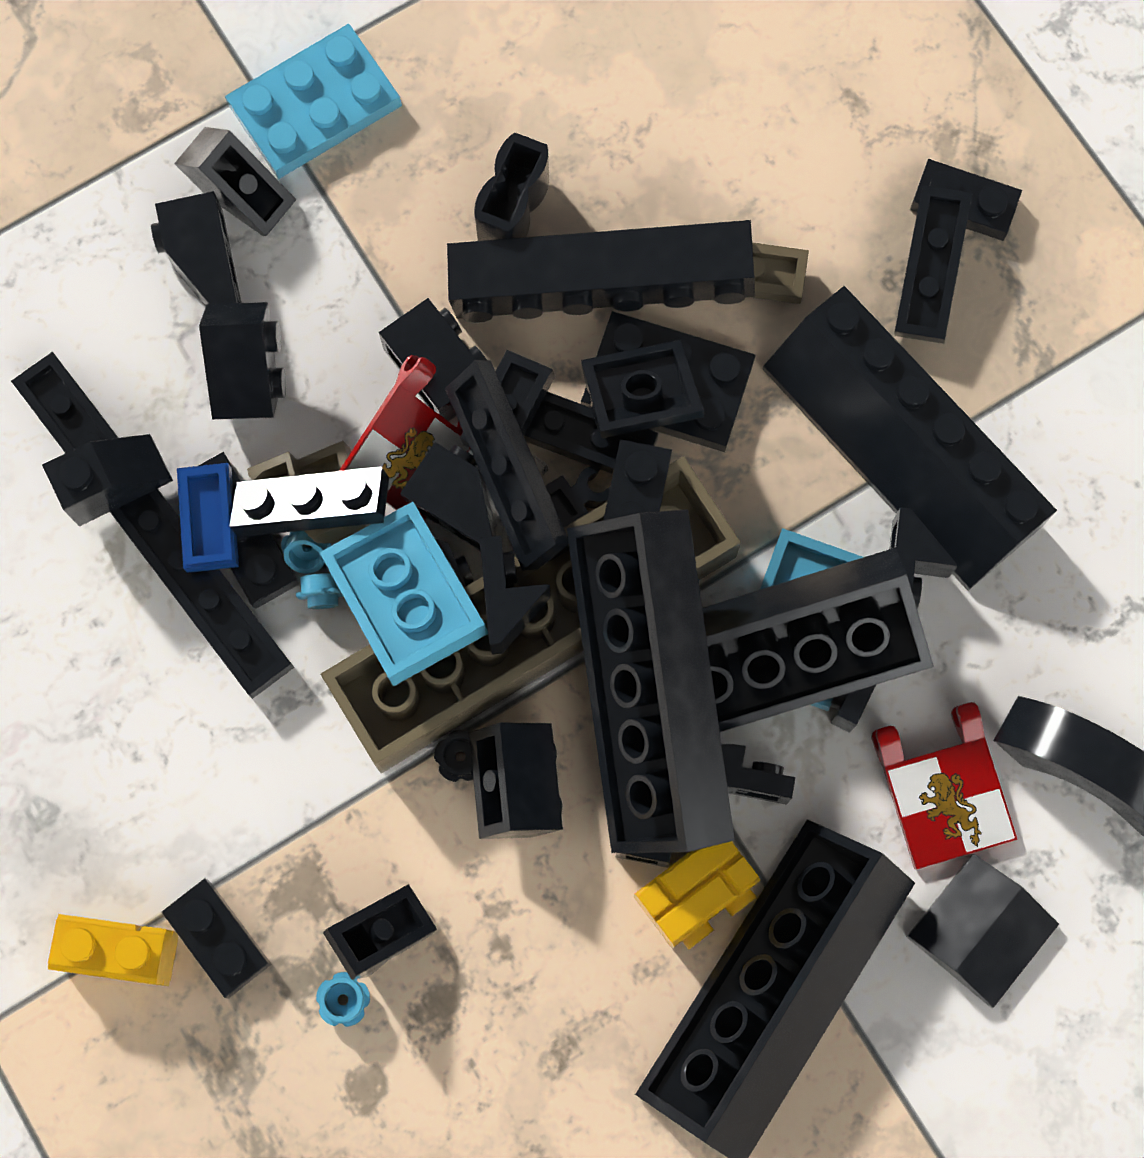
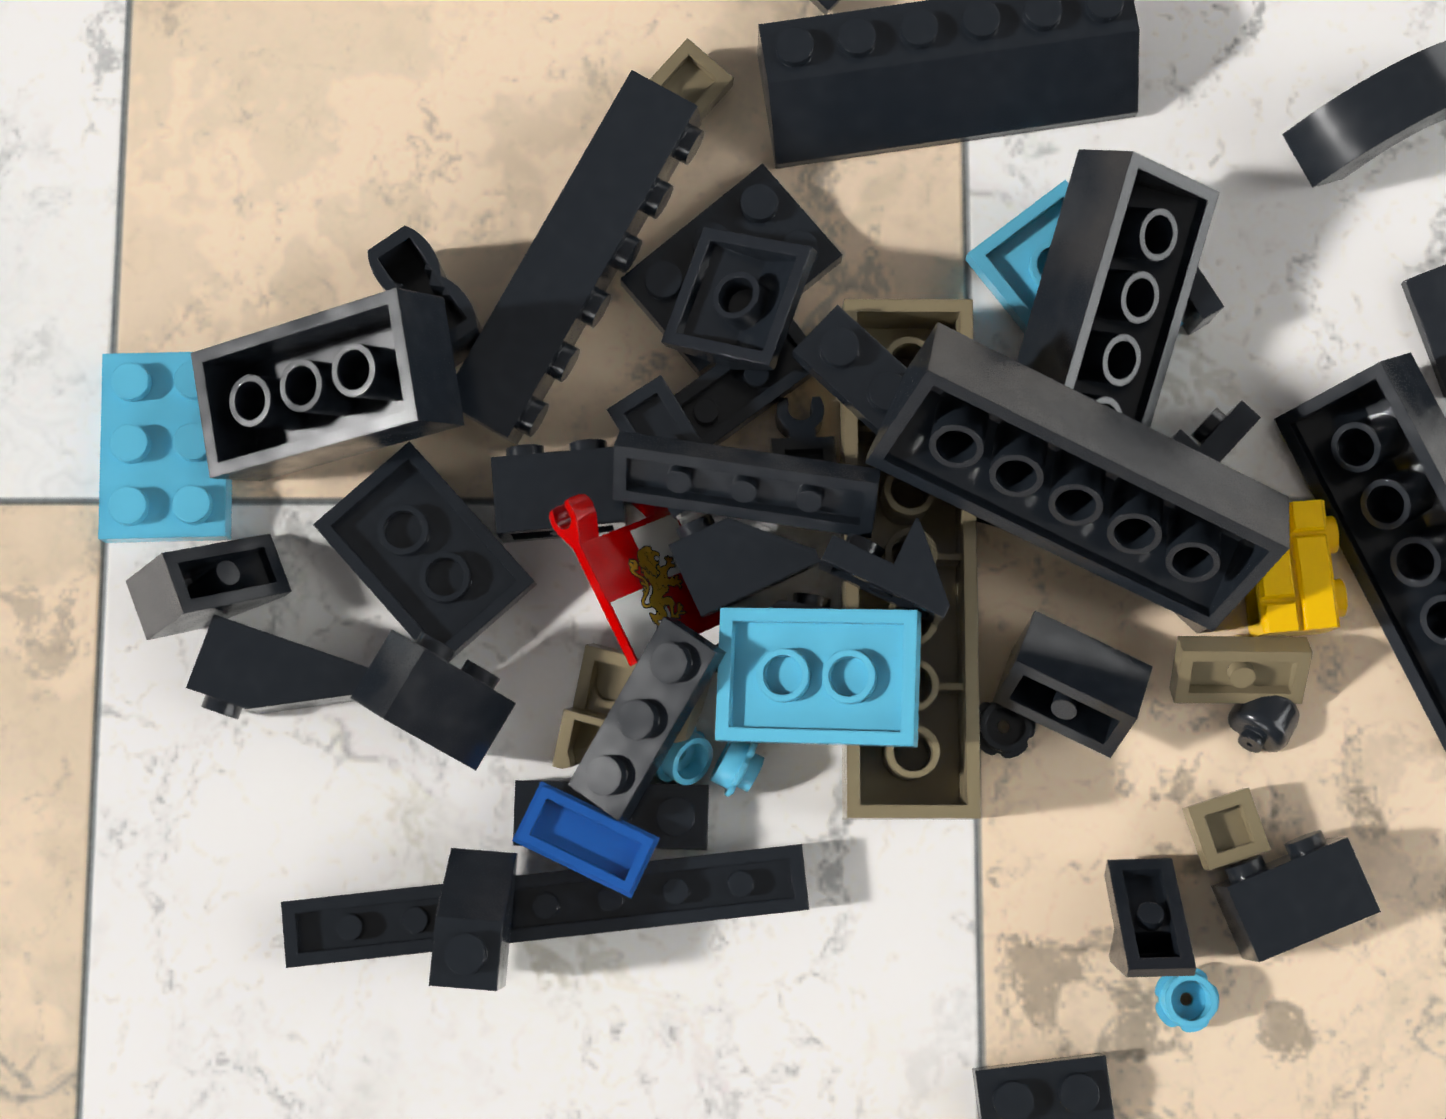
camera: 60 degrees left, 5 degrees up
flag [871,702,1018,870] -> none
black slope [889,507,957,608] -> none
none -> black brick [191,288,465,481]
none -> black plate [313,441,537,661]
none -> dark tan plate [1169,636,1313,704]
none -> dark tan plate [1182,788,1271,870]
none -> black brick [1211,830,1381,962]
none -> black piece [1228,695,1300,753]

